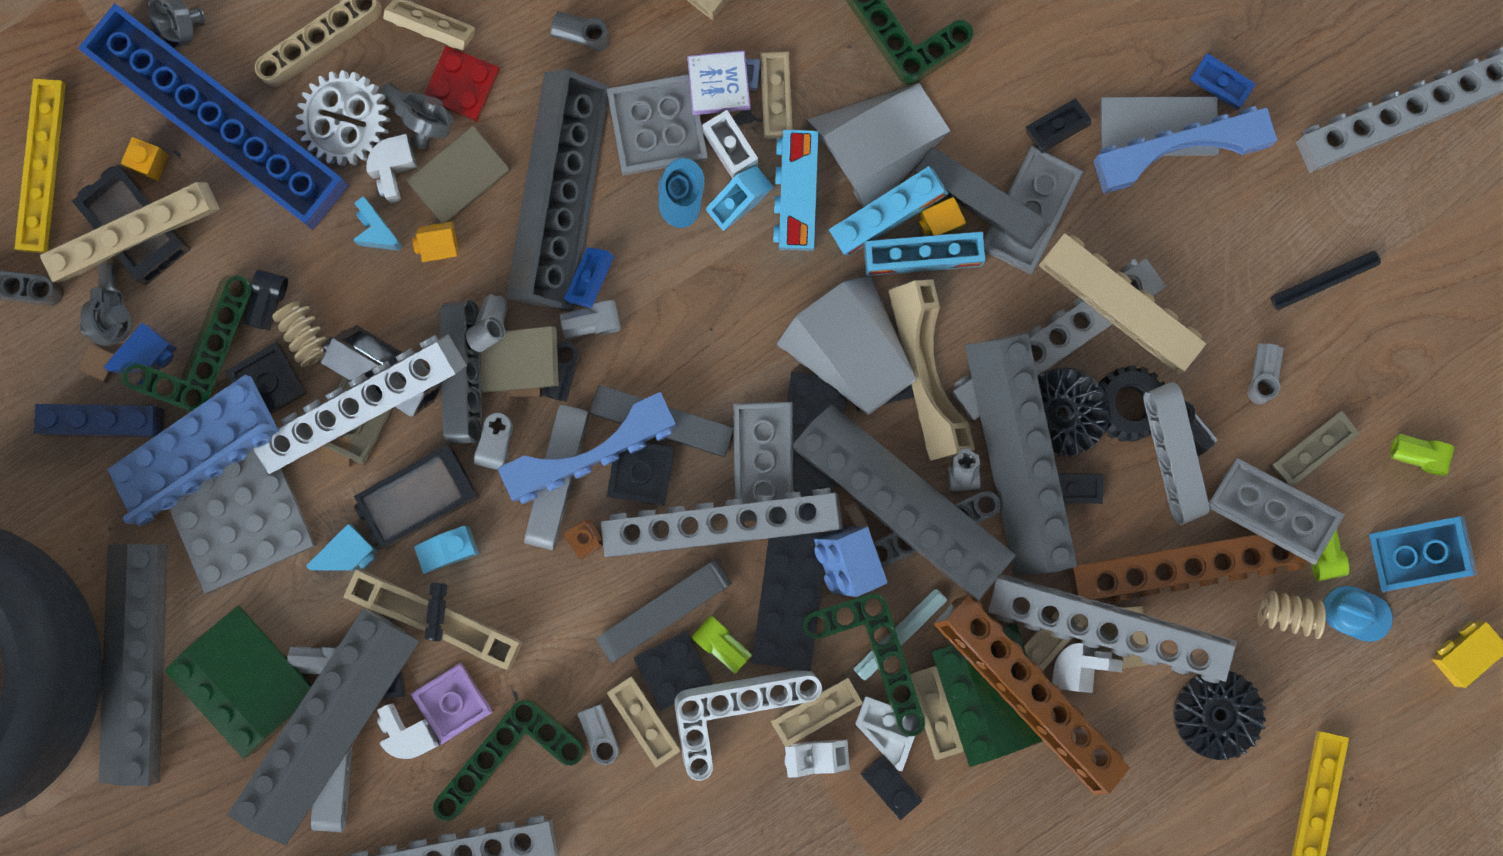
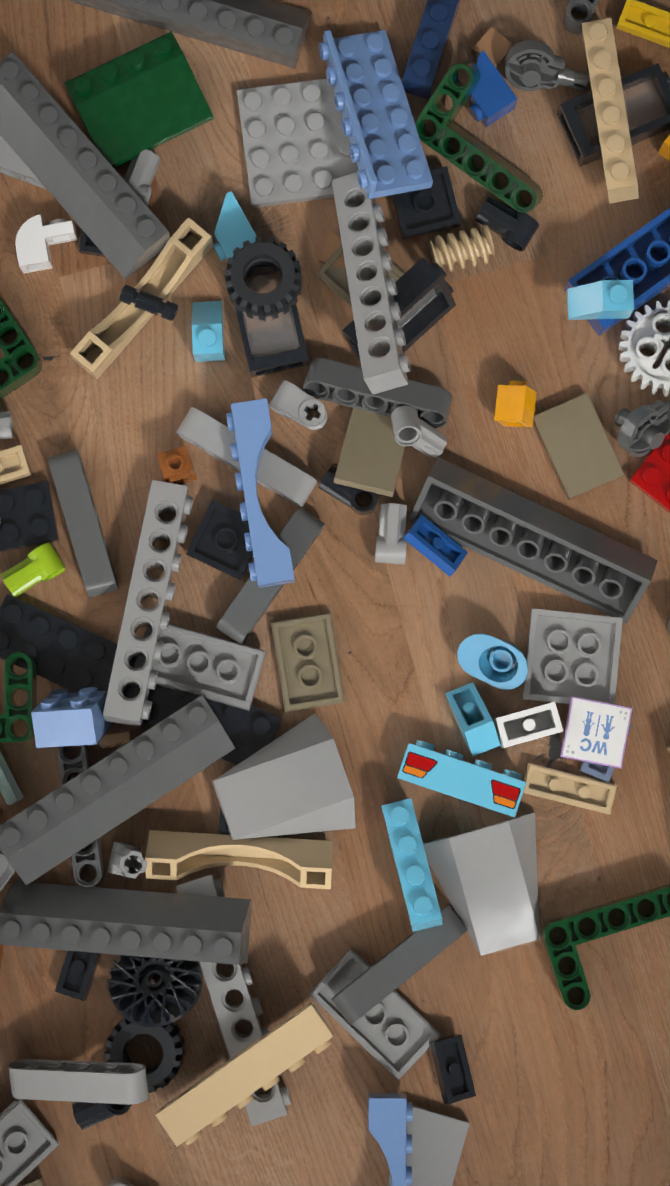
camera: 105 degrees right, 0 degrees up
medium azure slope [353,196,403,251] -> none
white brick [367,134,418,204] -> none
lavender tile [411,662,493,745] -> none
medium azure brick [863,232,985,276] -> none
light orange brick [918,197,966,236] -> none
none -> black tyre [225,237,302,321]
none -> dark tan tile [271,613,345,712]
none -> medium azure slope [567,280,634,320]

